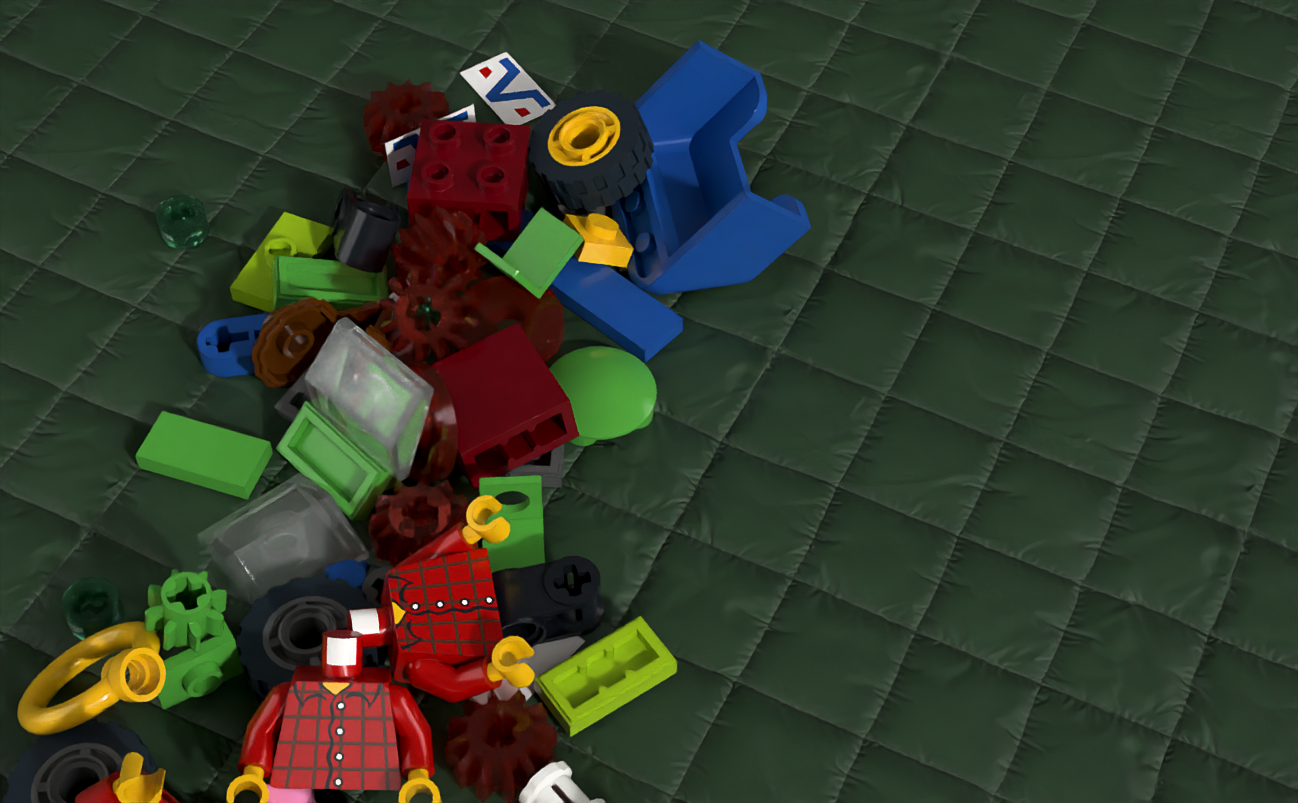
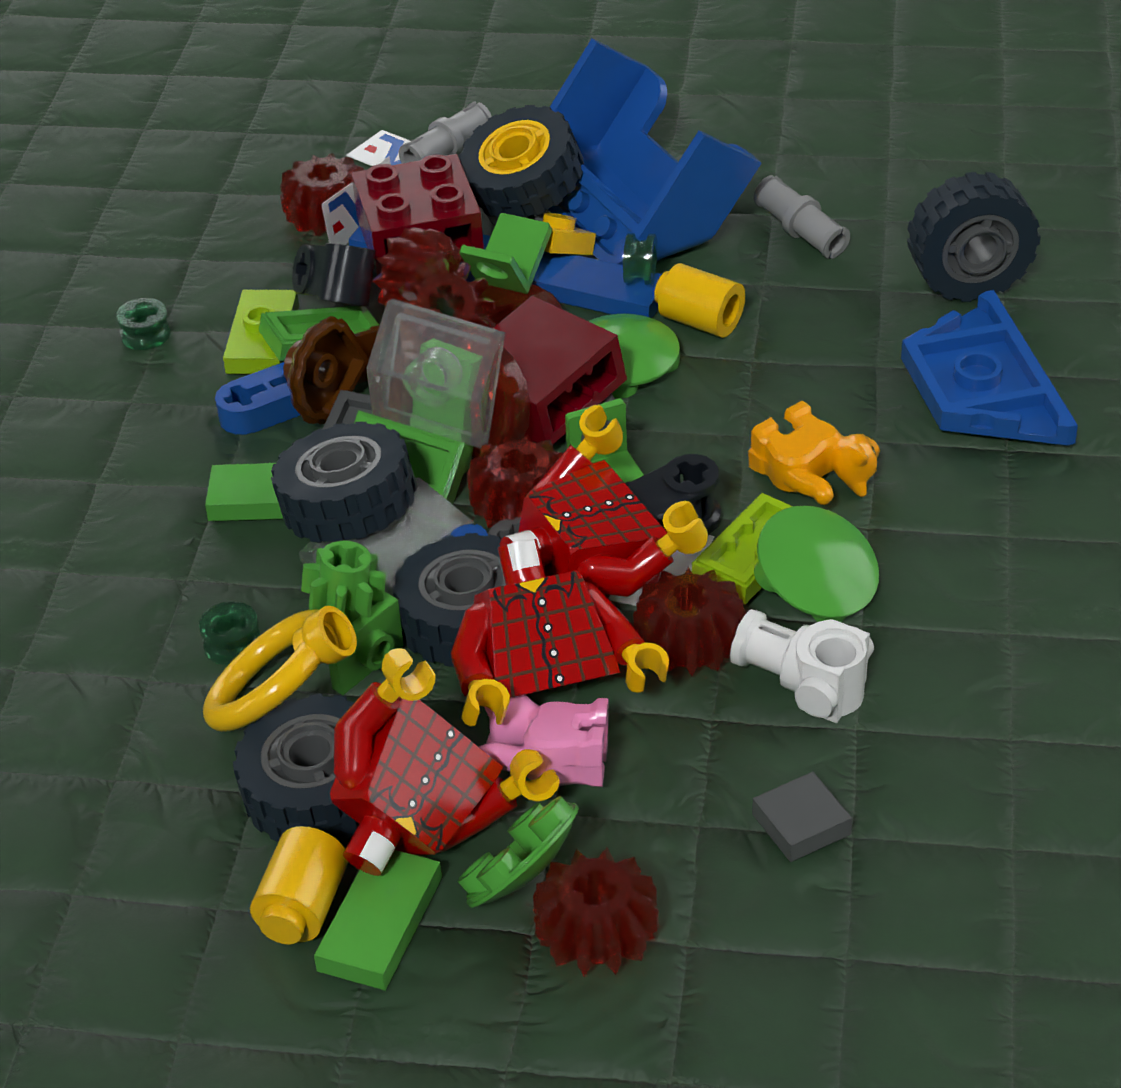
camera: 15 degrees left, 10 degrees down
none -> black wheel [271,422,417,543]
none -> light grey pin [399,101,492,163]
none -> clear green bush [623,233,657,285]
none -> yellow brick [654,263,745,338]
none -> light orange animal [748,401,879,505]
none -> light grey pin [754,175,851,259]
none -> bright green dish [754,506,879,623]
none -> blue wing [901,290,1078,446]
none -> black wheel [907,172,1041,302]

